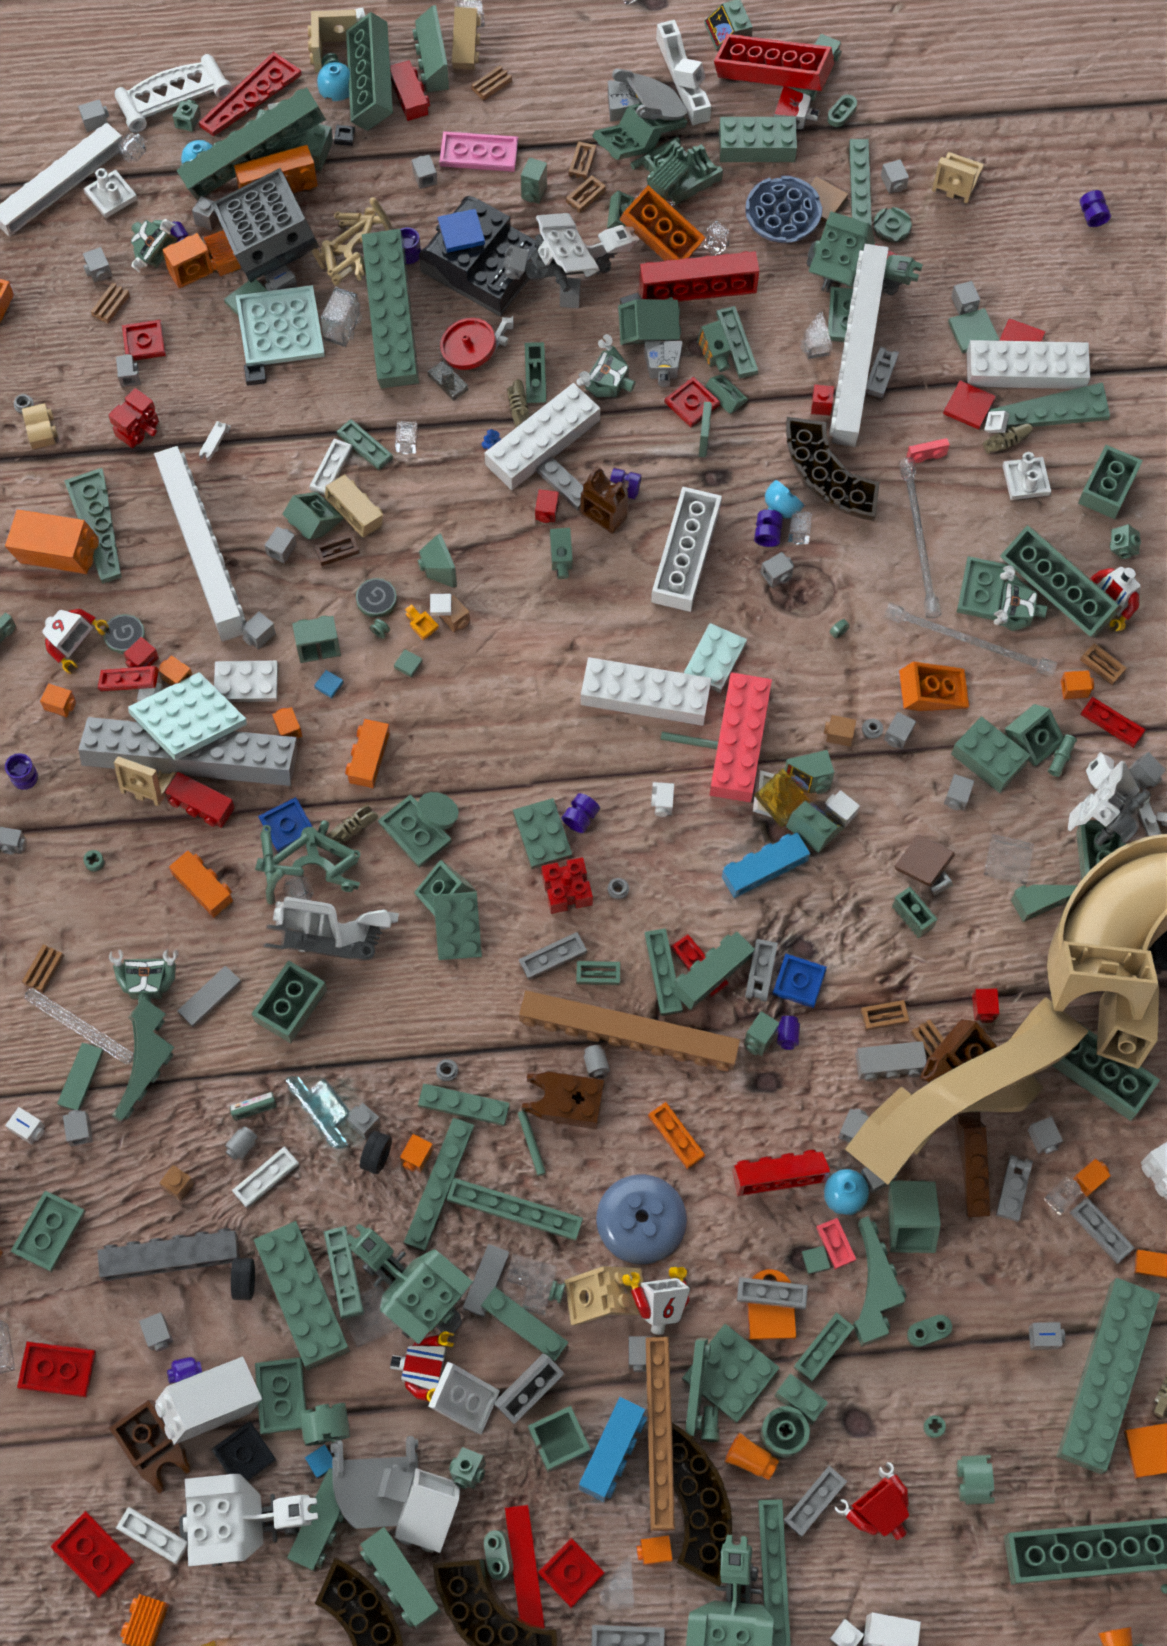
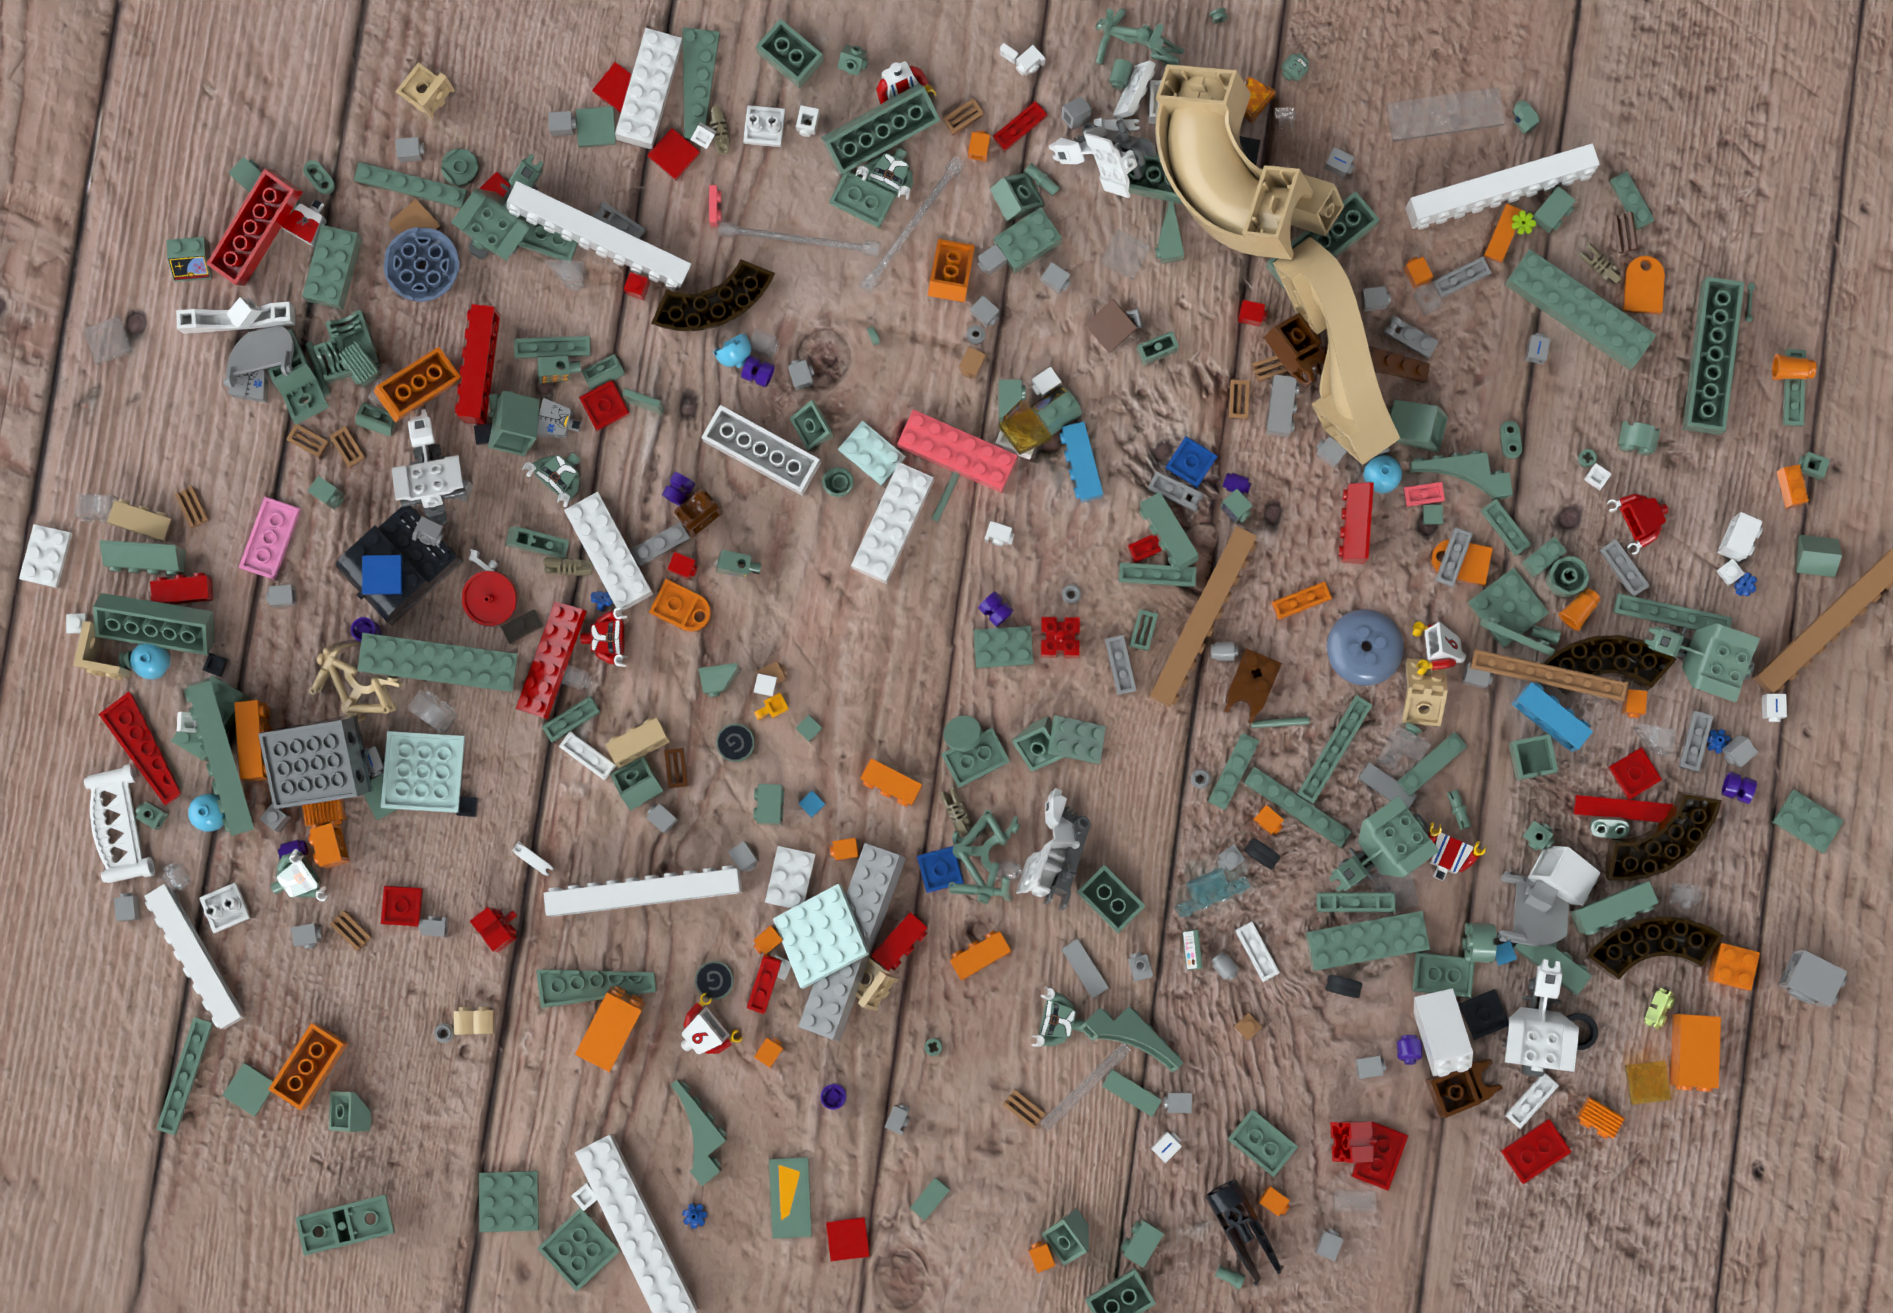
camera: 65 degrees left, 15 degrees up
flat silver brick [97,1228,240,1282] -> none
red brick [123,637,159,668] -> none
sand green bush [370,619,391,639] -> none
white plate [428,1362,500,1434] -> none
light grey brick [494,1353,564,1424] -> none
clear brick [702,220,731,256] -> none
none -> red plate [515,601,587,719]
none -> torso [580,607,628,667]
none -> orange tile [648,579,711,632]
none -> sand green slope [790,399,833,451]
none -> white brick [796,105,820,137]
none -> sand green hair [822,467,854,497]
none -> light grey brick [977,244,1007,276]
none -> light grey brick [1127,951,1153,982]
none -> red brick [1330,1121,1377,1163]
none -> sand green pin [1447,790,1472,830]
none -> black tyre [1566,1013,1598,1050]
none -> white plate [1584,463,1611,490]

